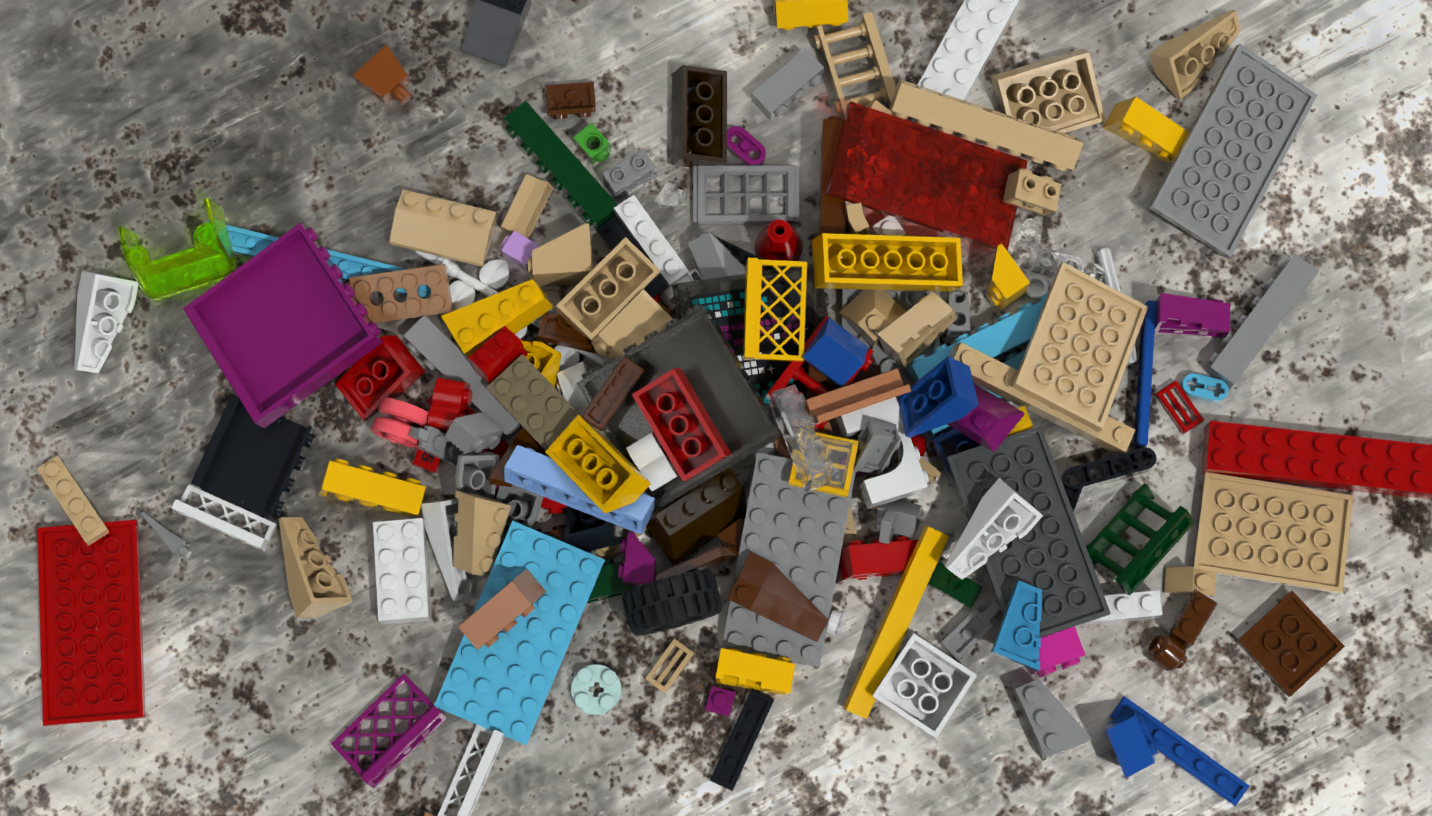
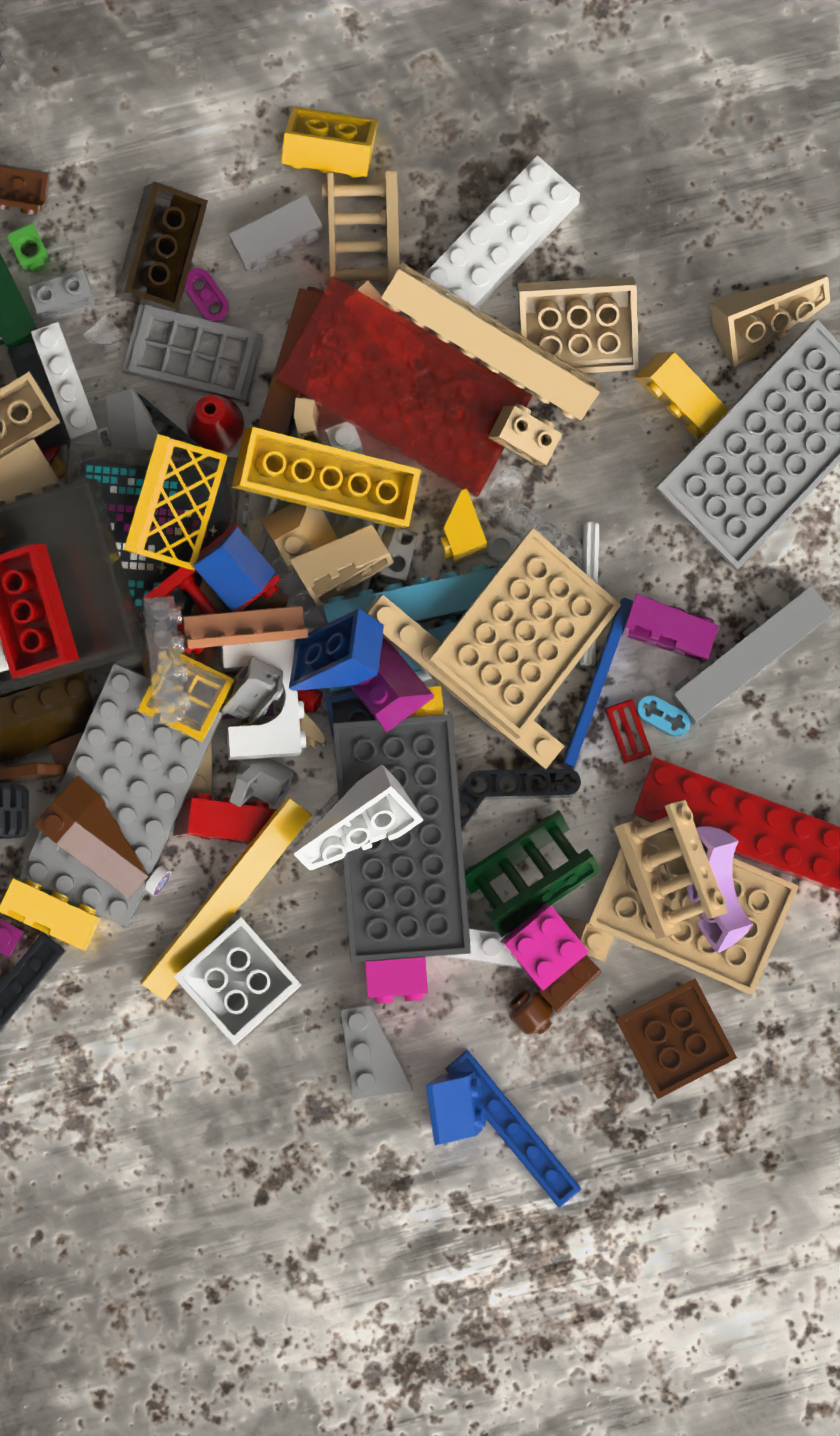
camera: 15 degrees right, 5 degrees up
dark green plate [927,562,983,609] -> none
light grey hinge [940,601,1001,661] -> none
dark azure wing [991,581,1042,671] -> none
none -> dark pink brick [500,903,589,991]
none -> tan fence [614,800,728,940]
none -> lavender brick [687,826,753,953]

